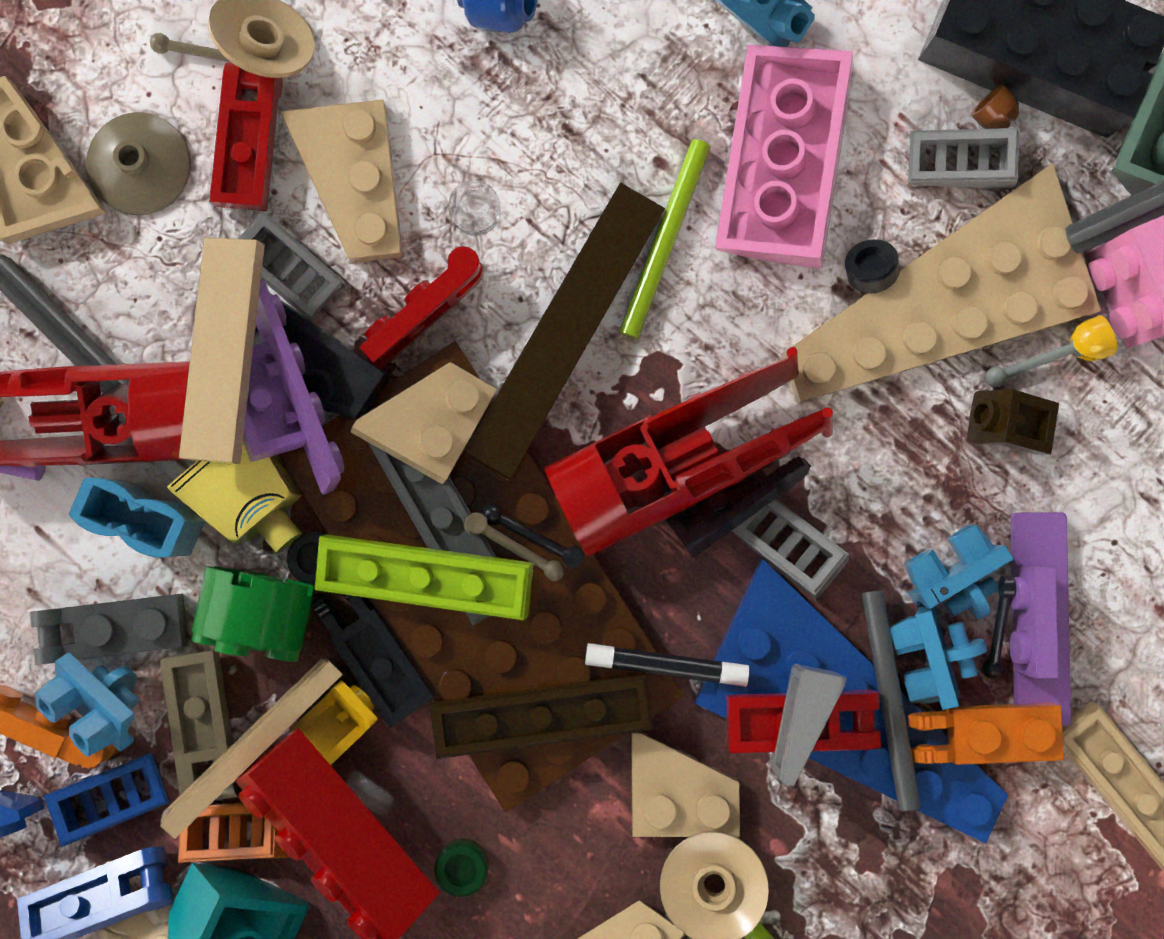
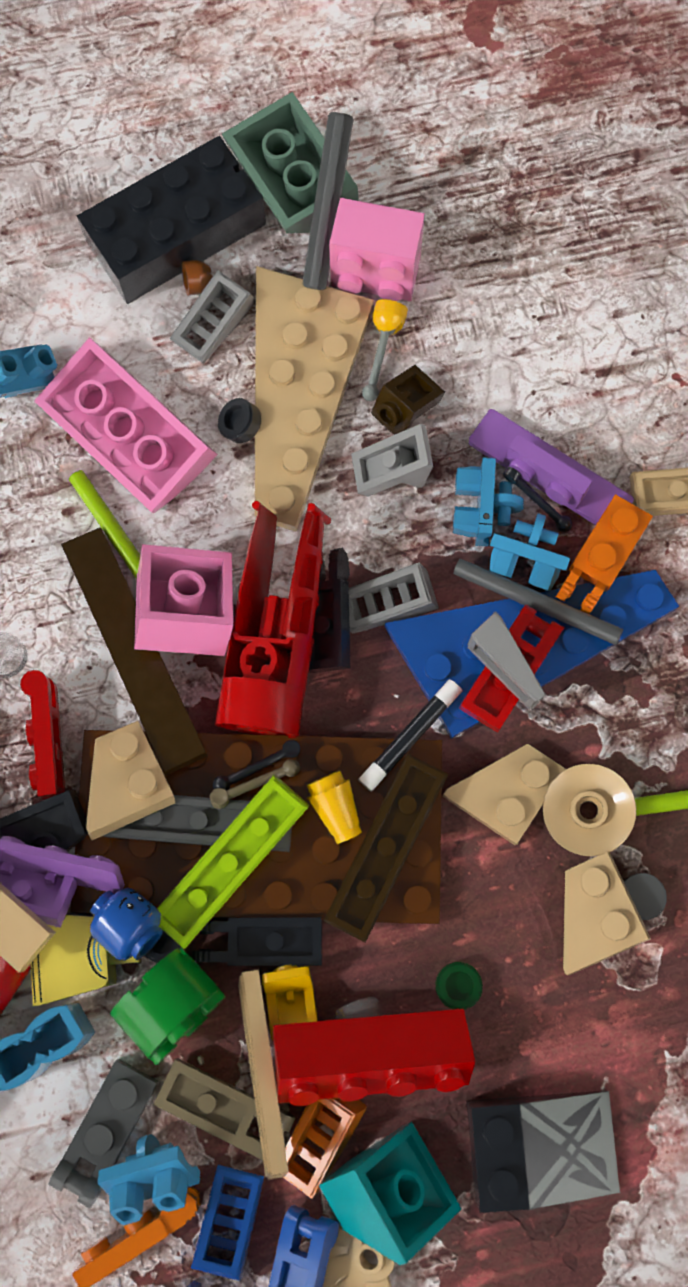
camera: 55 degrees left, 10 degrees down
none -> blue head [90,888,162,960]
none -> bright pink brick [135,544,233,656]
none -> yellow cone [306,771,362,844]
none -> light grey slope [351,424,433,497]

